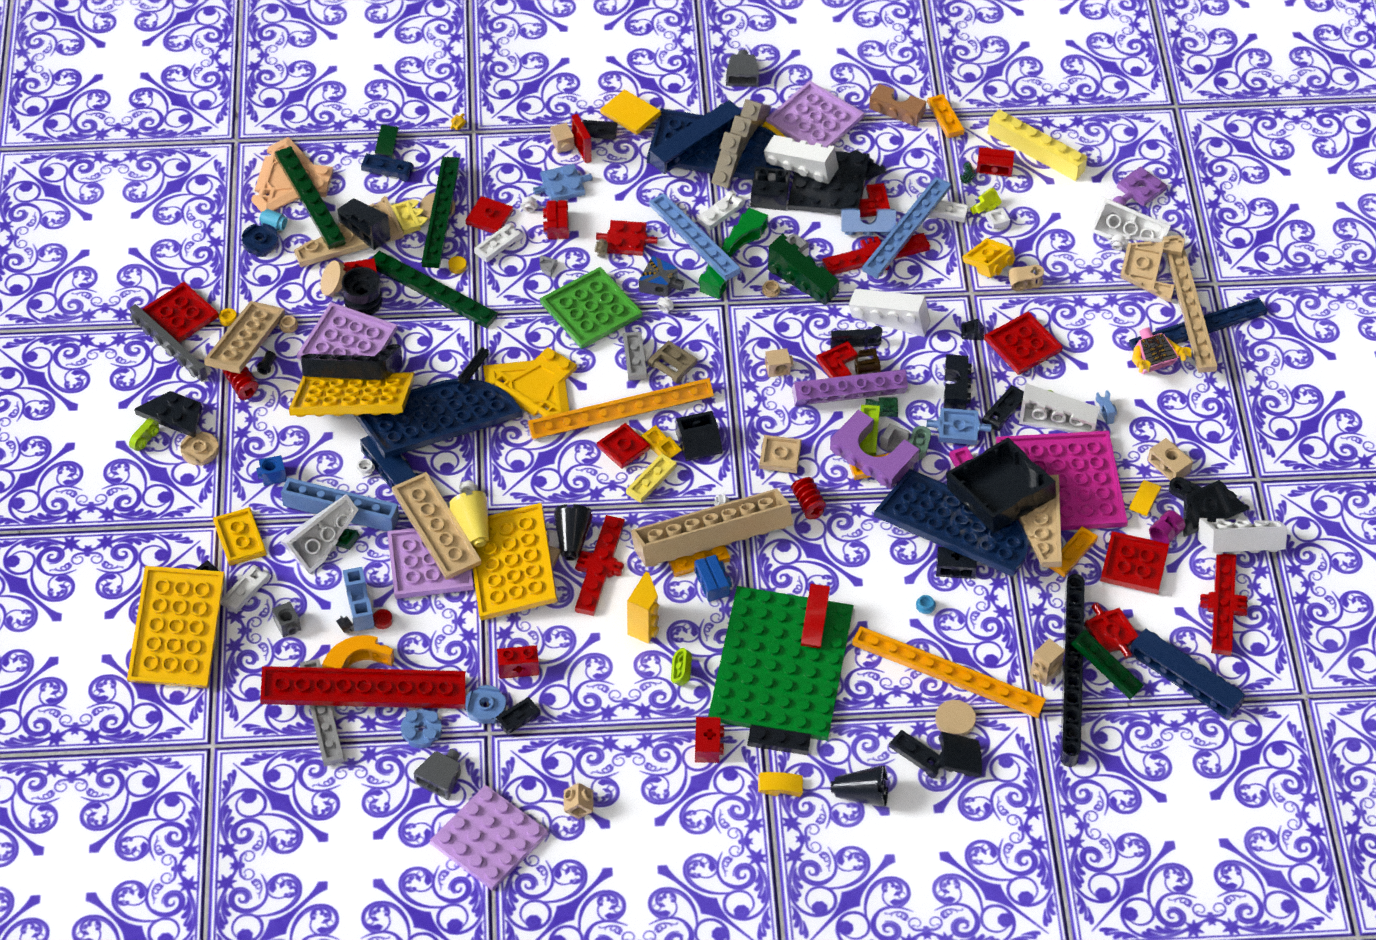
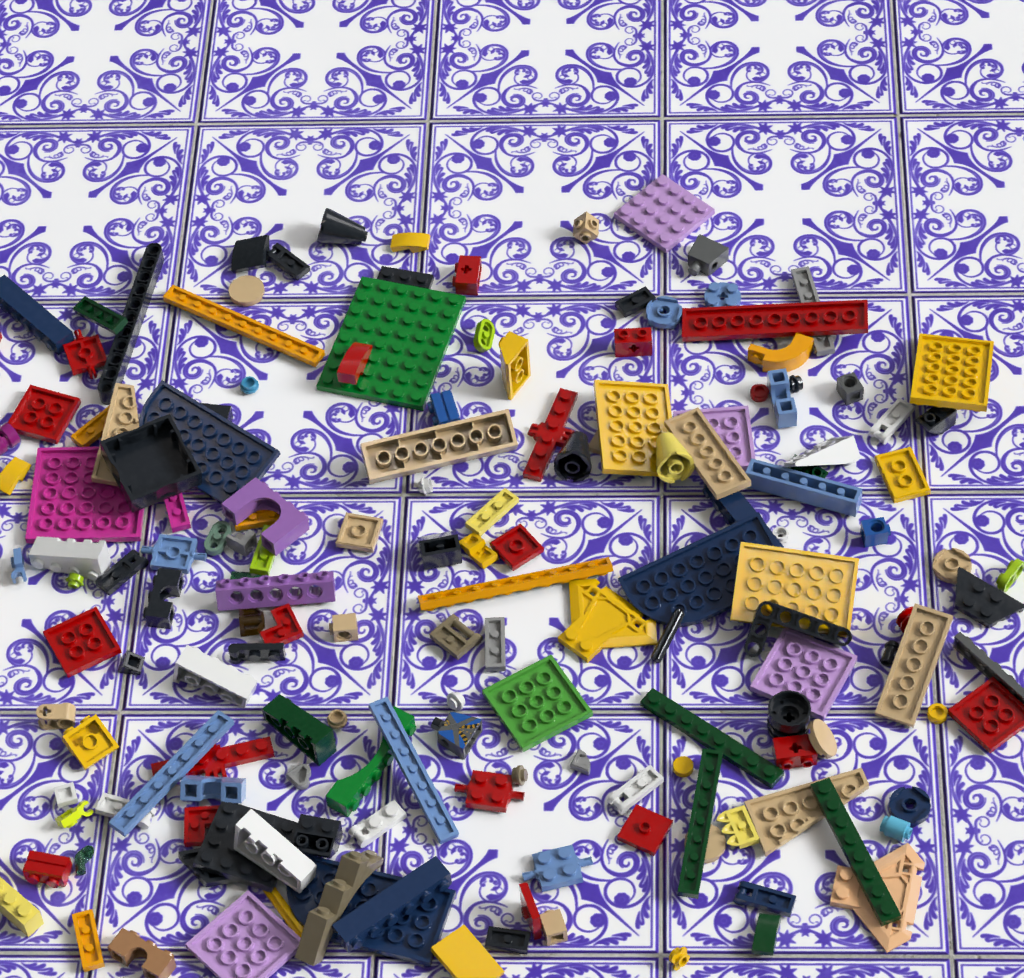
camera: 170 degrees left, 0 degrees up
tan plate [279,315,298,333] -> none
black wedge [337,198,390,250] -> none
white plate [459,480,478,495] -> none
white plate [520,197,538,213] -> none
red brick [543,200,569,239] -> none
red piece [790,477,826,520] -> none
tan brick [1030,638,1065,686] -> none

